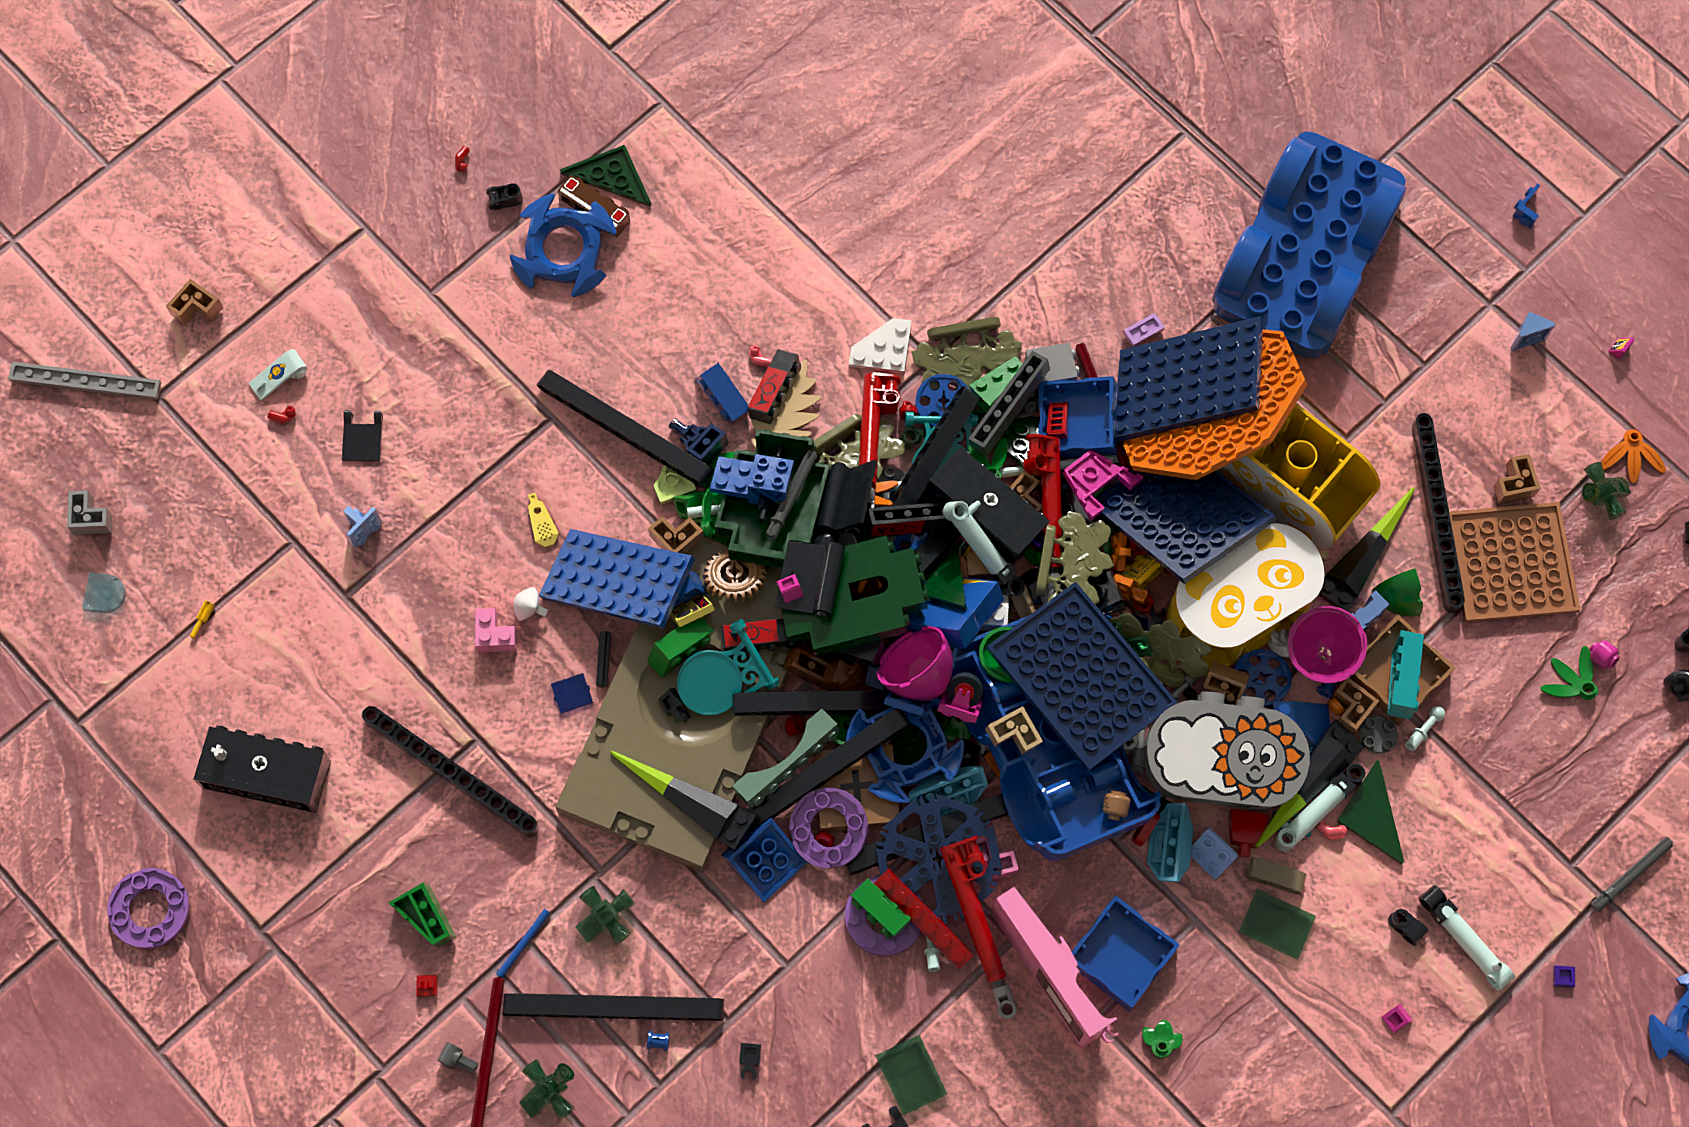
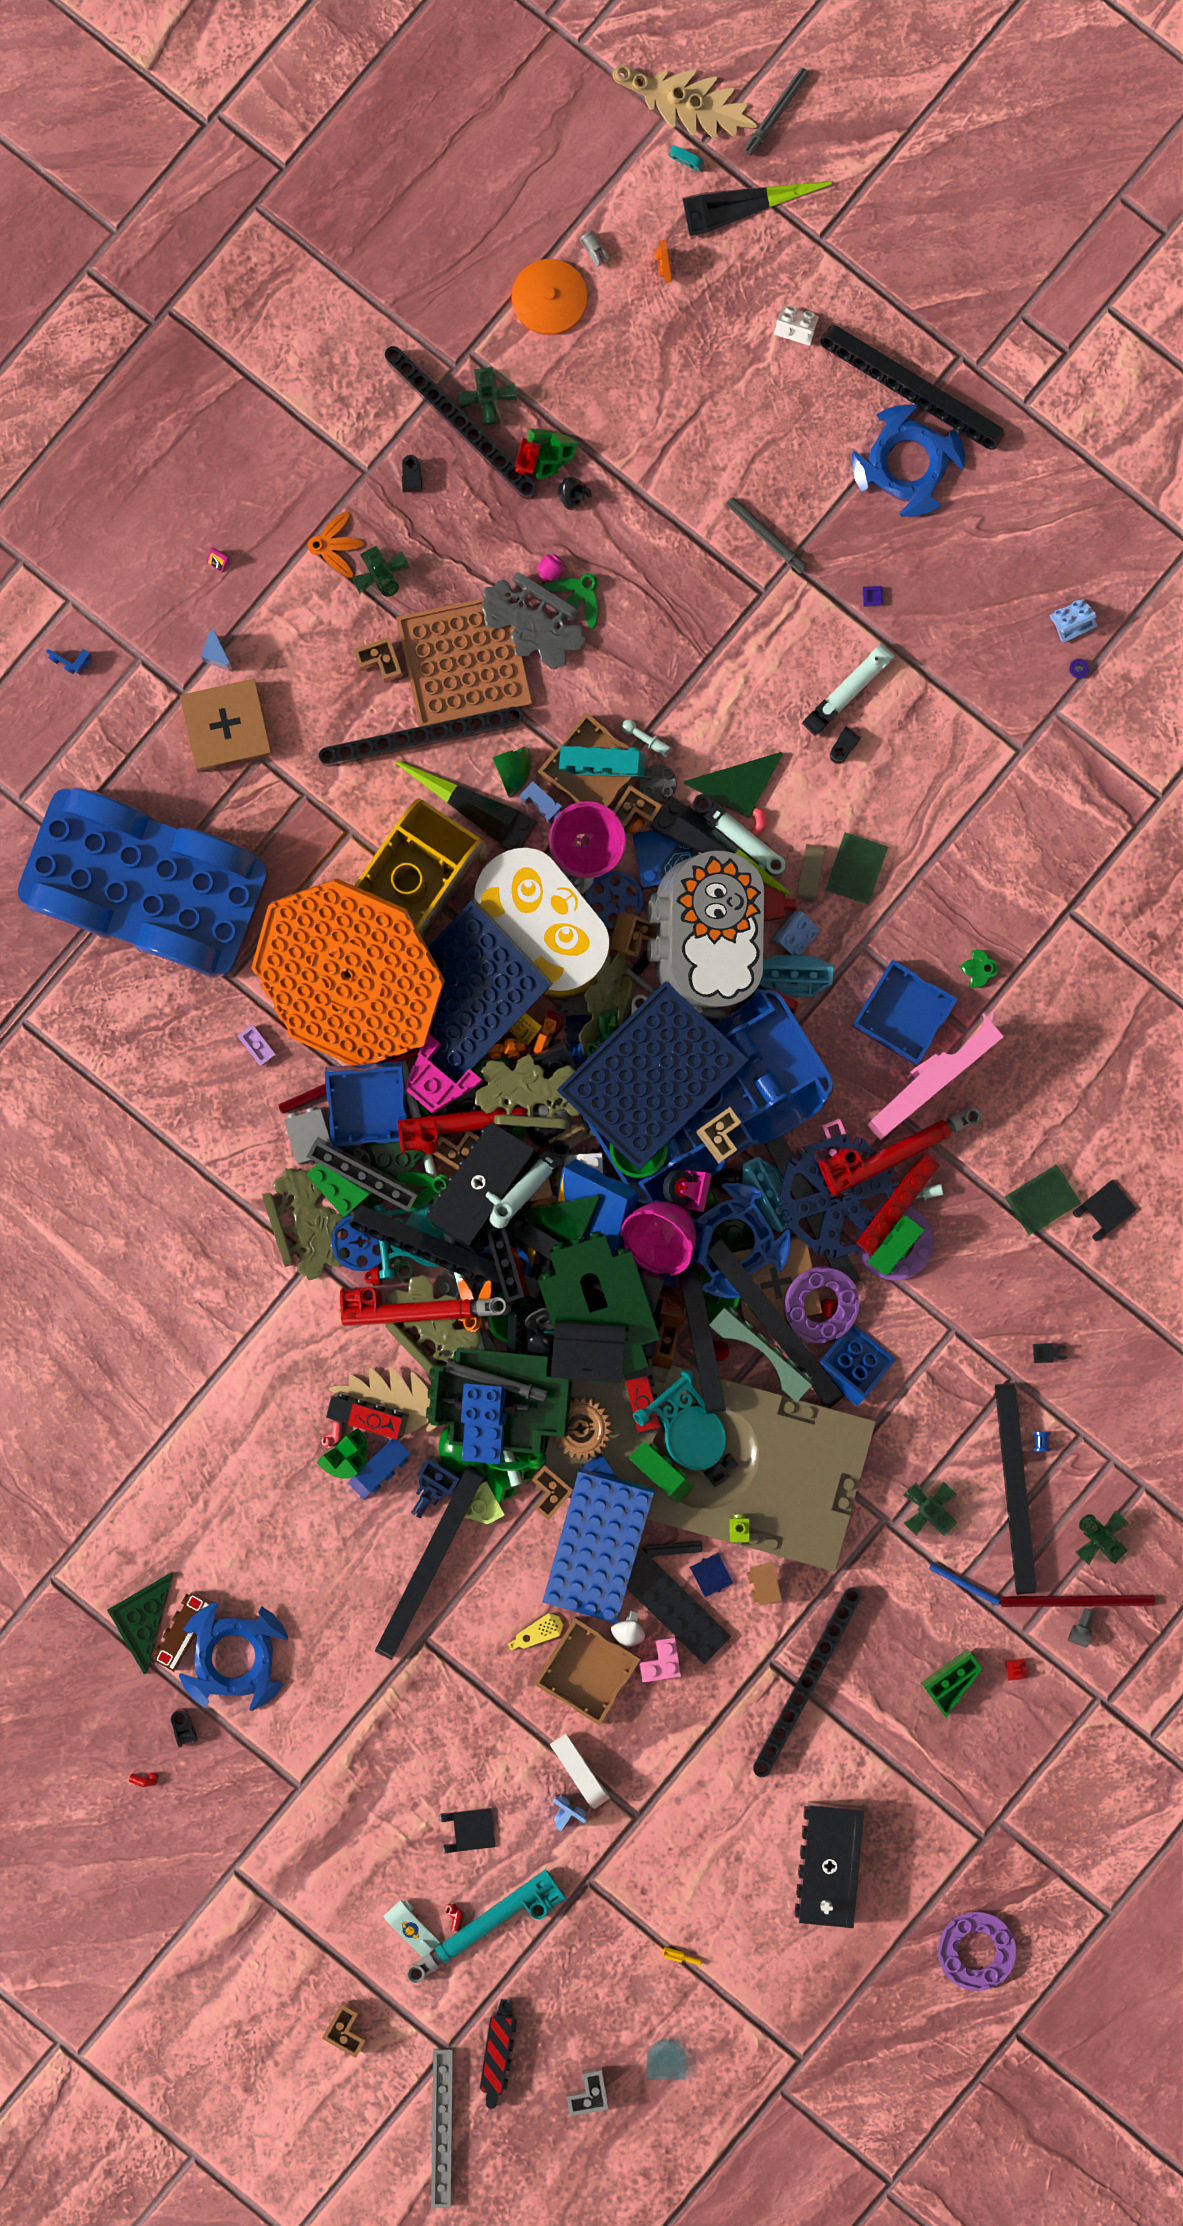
camera: 85 degrees left, 15 degrees up
black plate [610,751,756,851] -> none
light yellow tile [670,595,715,627] -> none
dark pink slope [777,574,803,603] -> none
black door [816,460,877,534] -> none
white plate [849,318,912,374] -> none
red slope [1047,402,1068,439] -> none
medium nougat head [1102,790,1131,821] -> none
dark blue plate [1114,316,1263,442] -> none
dark pink slope [1382,1004,1412,1033] -> none
none -> medium nougat tile [180,679,272,772]
none -> green brick [317,1428,368,1479]
none -> teal piece [407,1869,568,1983]
none -> black hinge [480,1999,517,2109]
none -> dark grey plant [481,572,586,670]
none -> medium nougat tile [534,1617,641,1726]
none -> white beam [550,1733,610,1809]
none -> black plate [627,1546,731,1665]
none -> lime brick [729,1514,749,1542]
none -> medium nougat brick [747,1562,782,1606]

